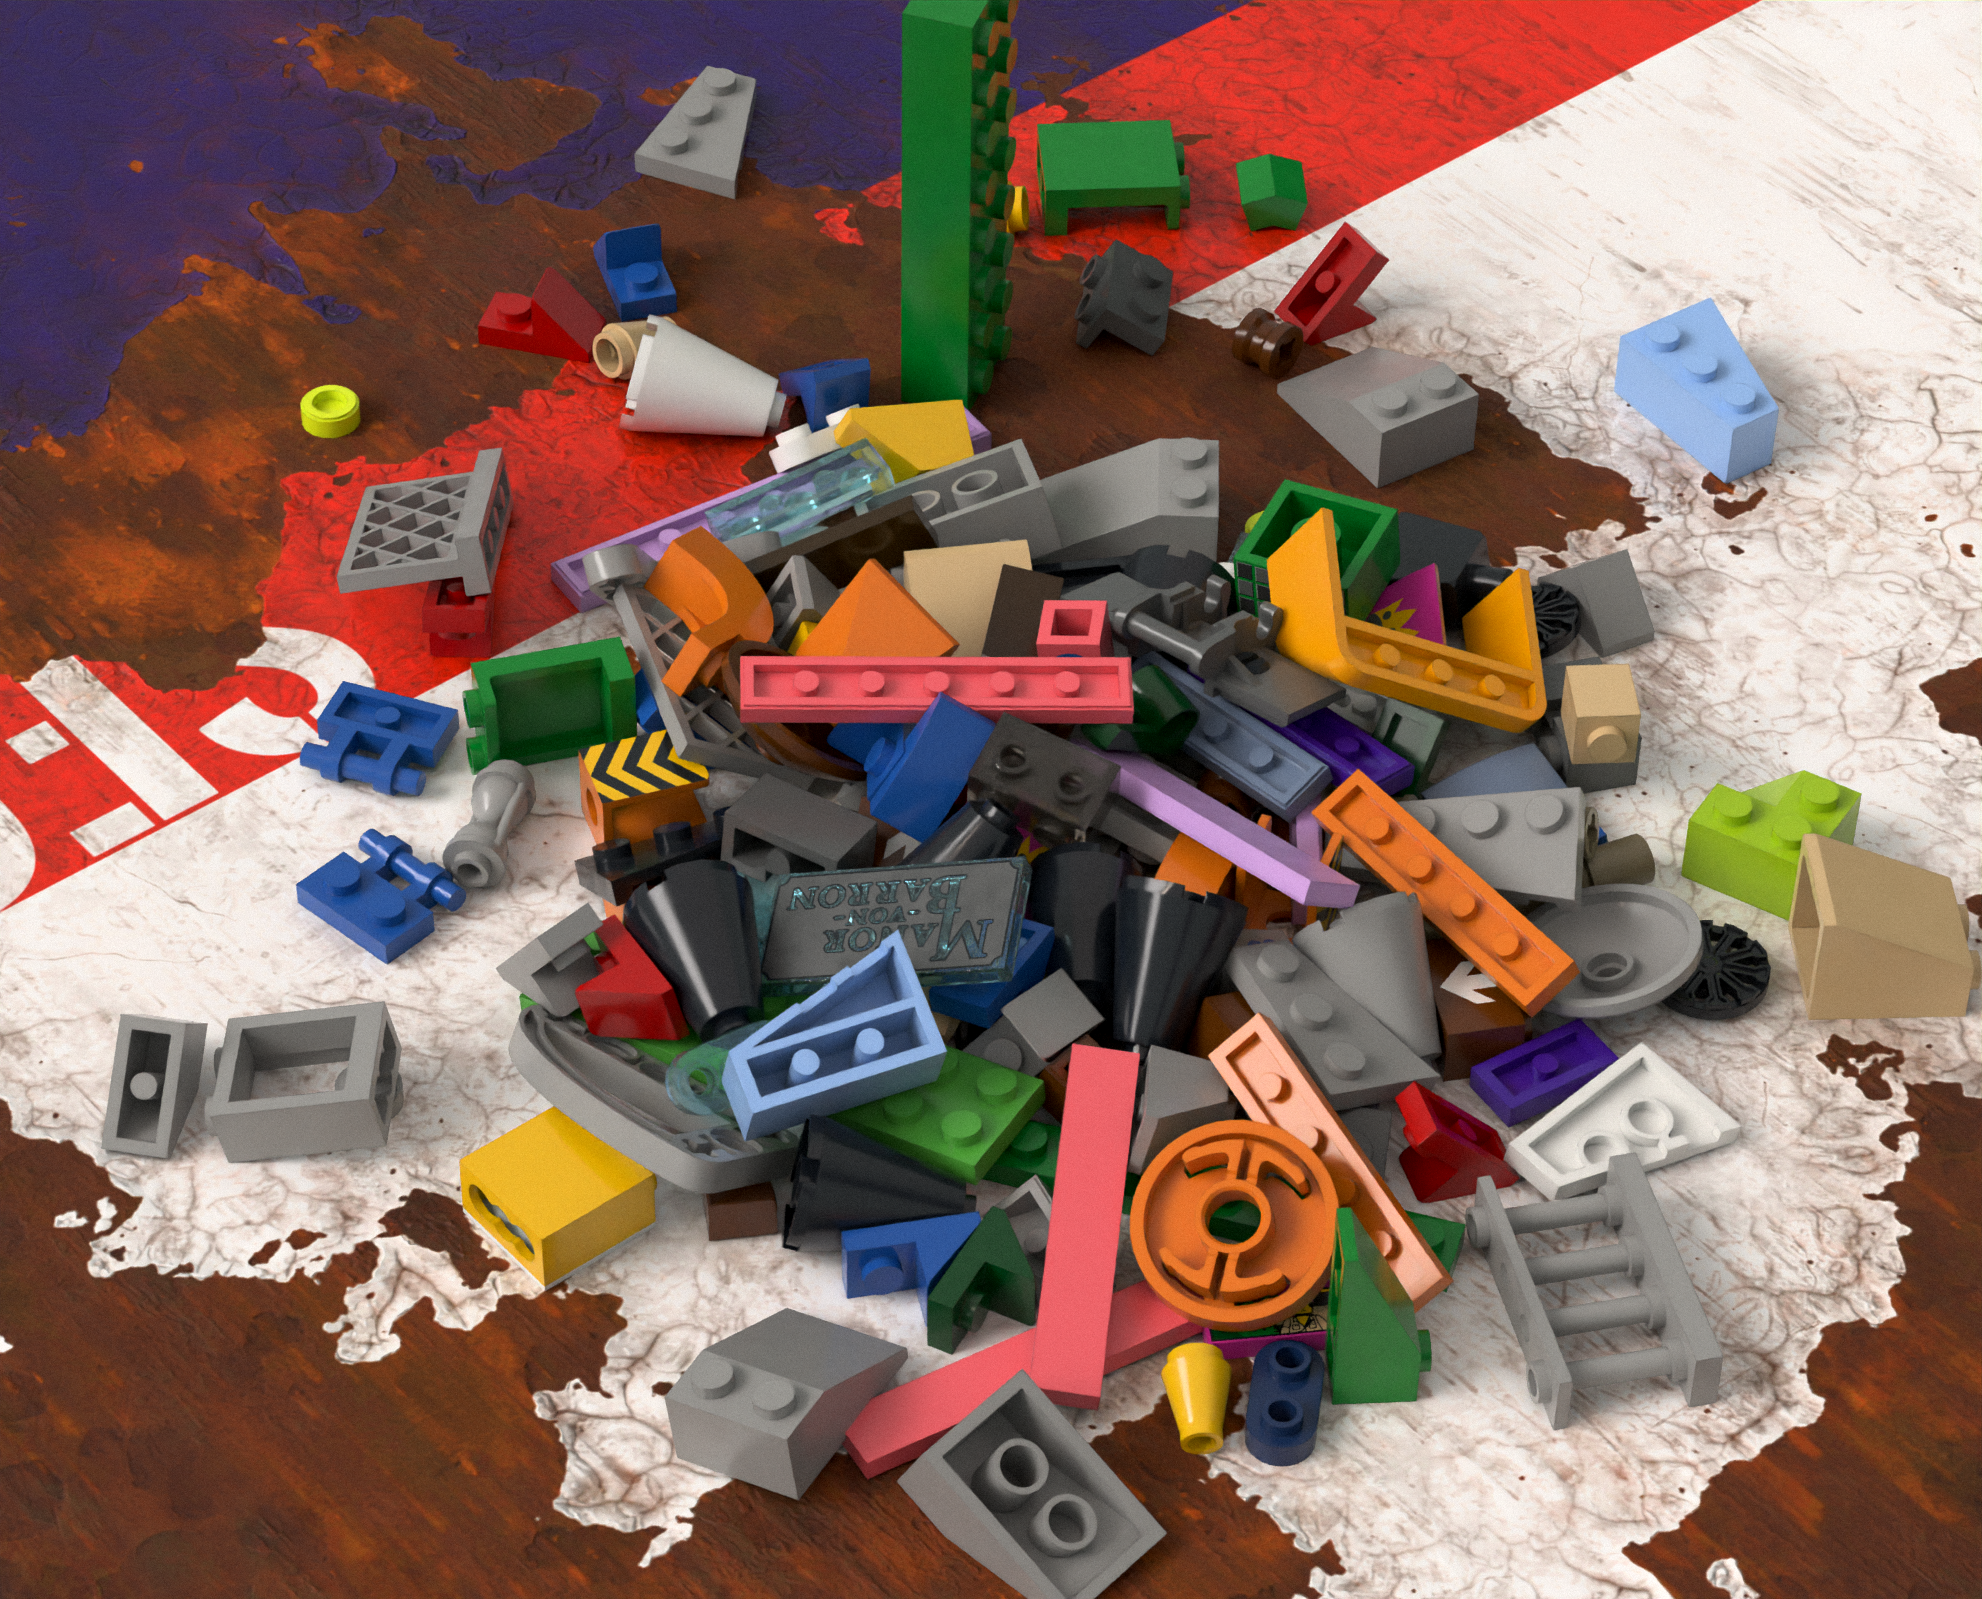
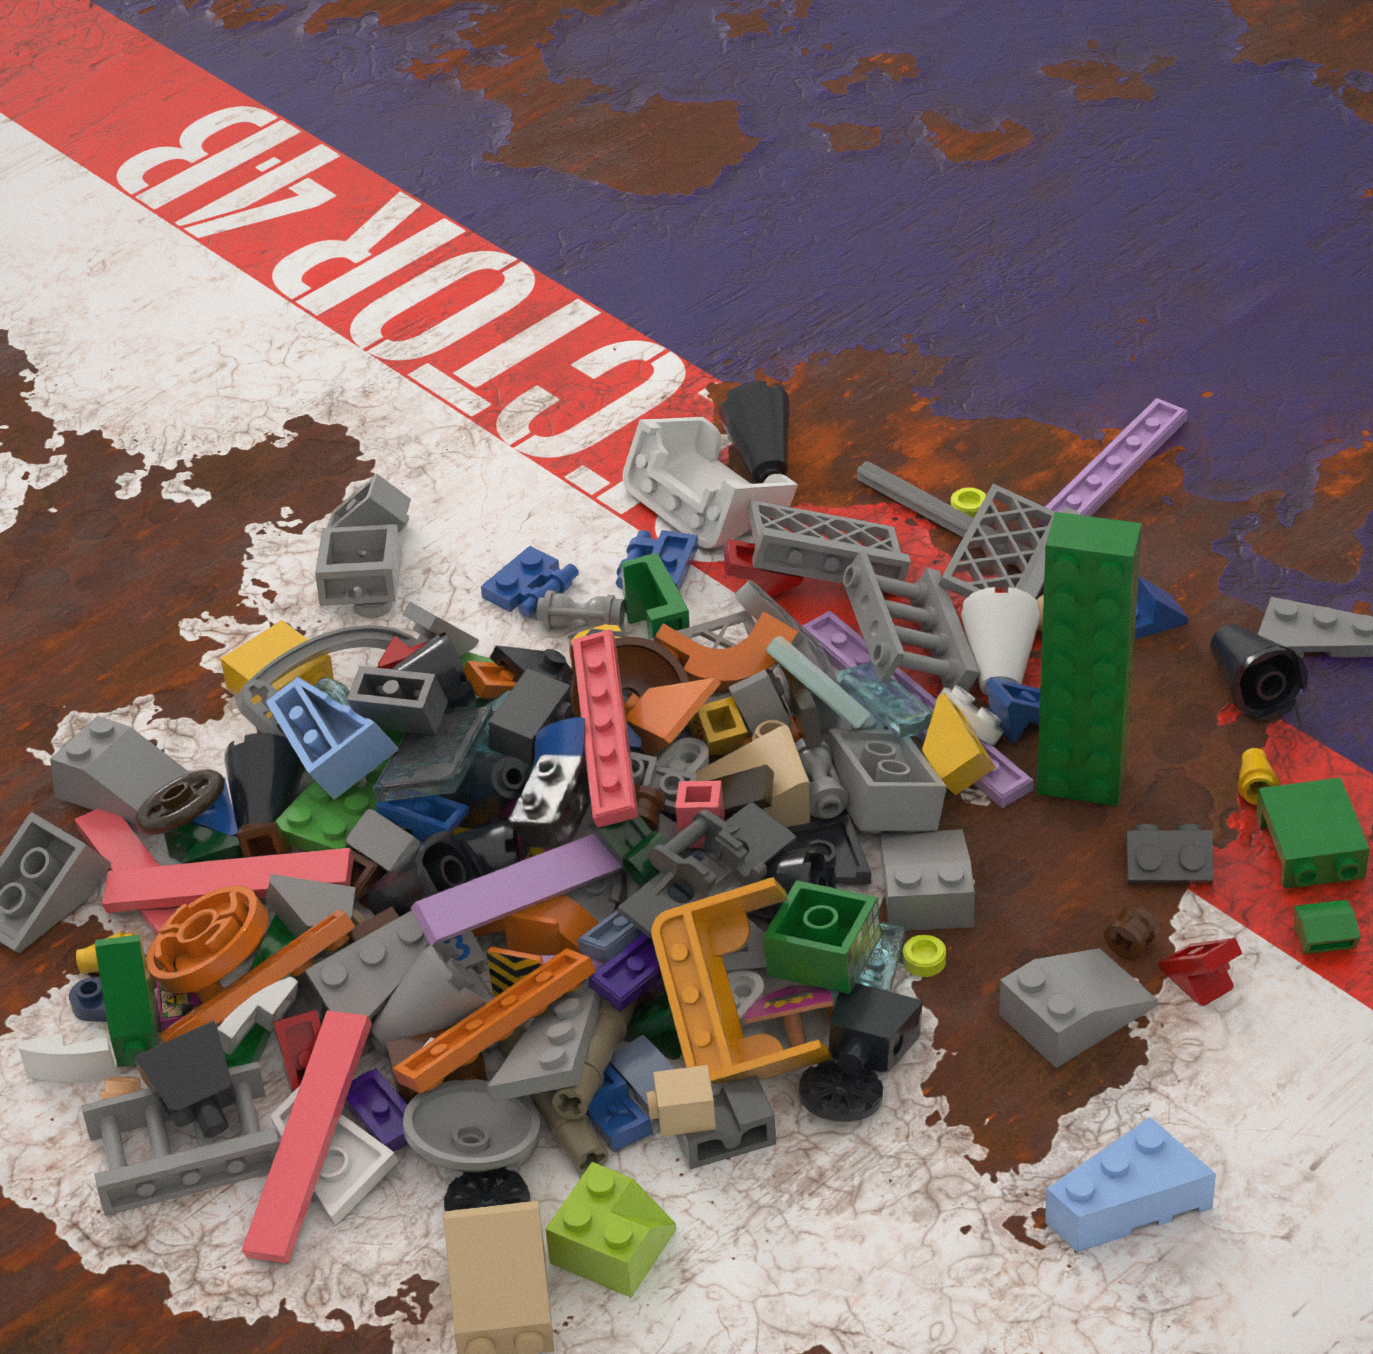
camera: 90 degrees right, 0 degrees up
light grey slope [1537,549,1655,658] -> none
none -> white slope [18,1033,117,1083]
none -> light nougat plate [100,1077,145,1099]
none -> black torso [134,1020,236,1138]
none -> dark brown plate [135,769,225,835]
none -> white slope [217,977,298,1055]
none -> reddish brown slope [236,822,293,858]
none -> coral tile [242,1011,372,1264]
none -> flat silver brick [347,666,448,736]
none -> white windscreen [623,417,798,549]
none -> black cone [718,381,790,483]
none -> light aqua tile [766,636,872,729]
none -> light grey fence [842,551,980,692]
none -> light grey axle [857,461,1032,568]
none -> light grey fence [939,484,1079,600]
none -> lavender tile [1038,398,1188,527]
none -> black cone [1210,624,1308,721]

